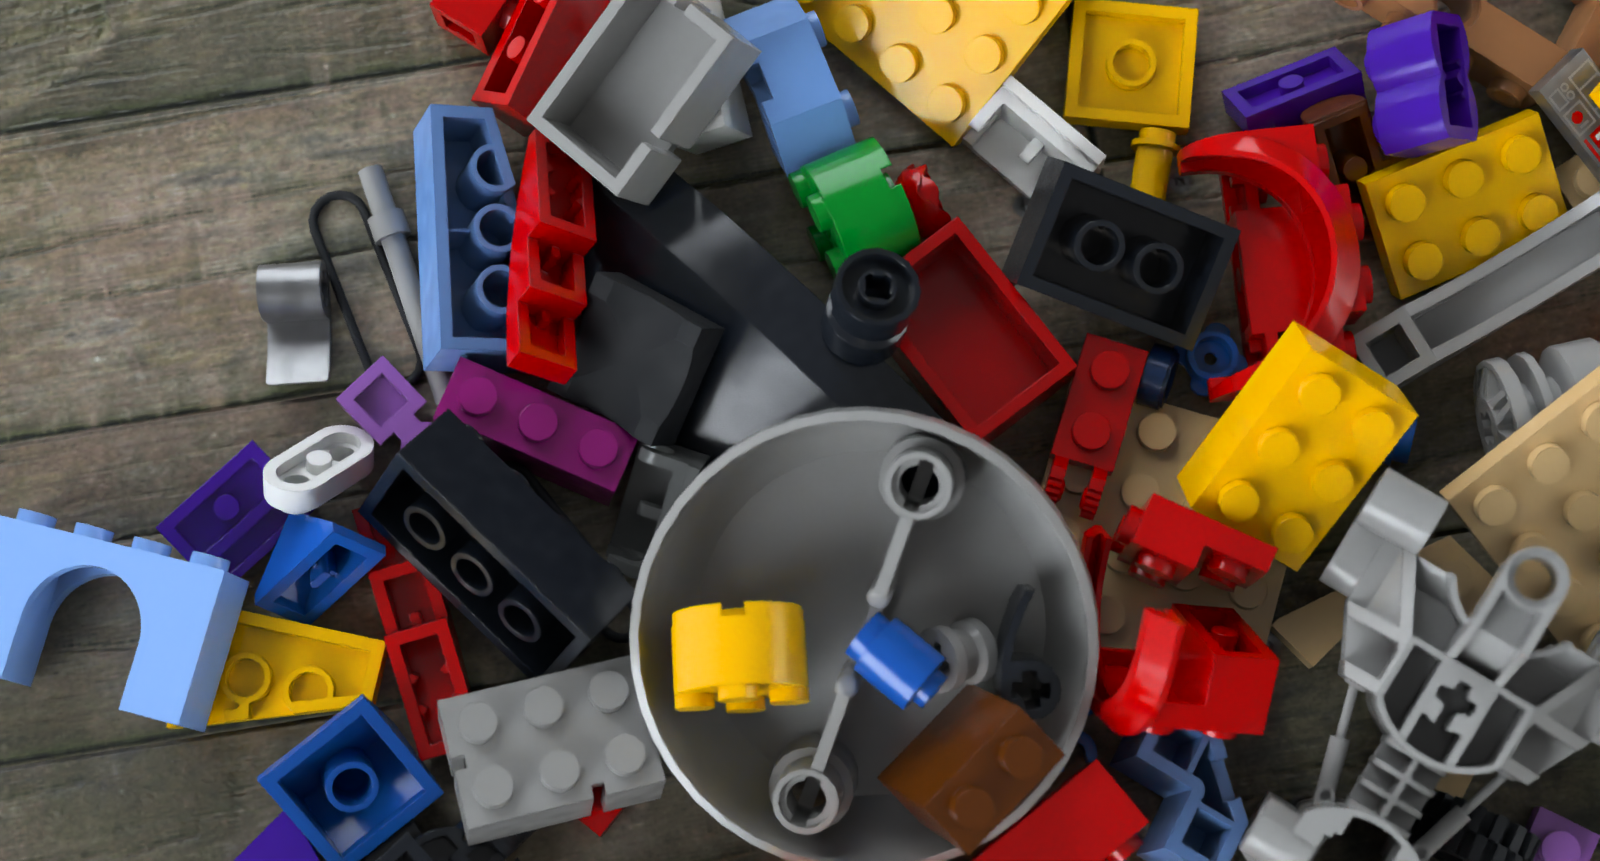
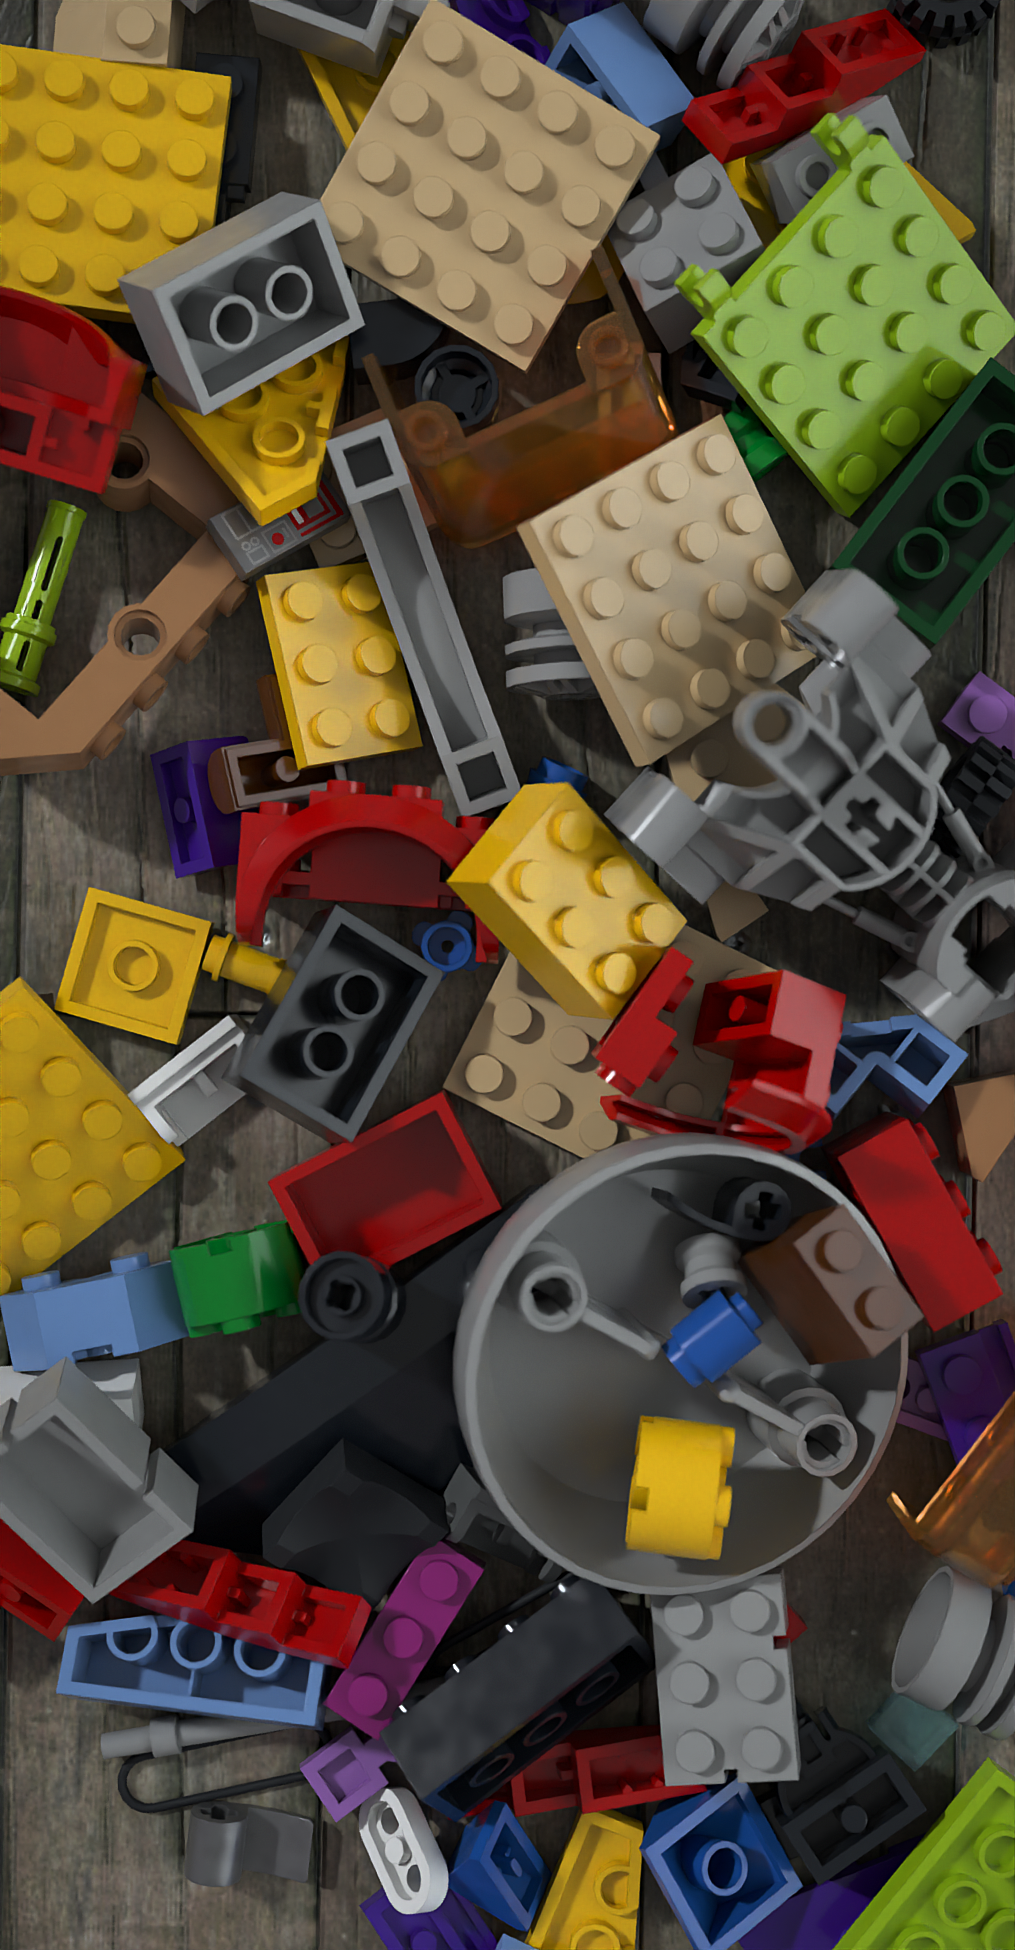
camera: 80 degrees left, 10 degrees up
red plate [894,164,951,239] -> none
red hinge [1044,333,1149,521] -> none
dark blue tile [1136,343,1180,410] -> none
dark purple brick [1364,10,1478,159] -> none

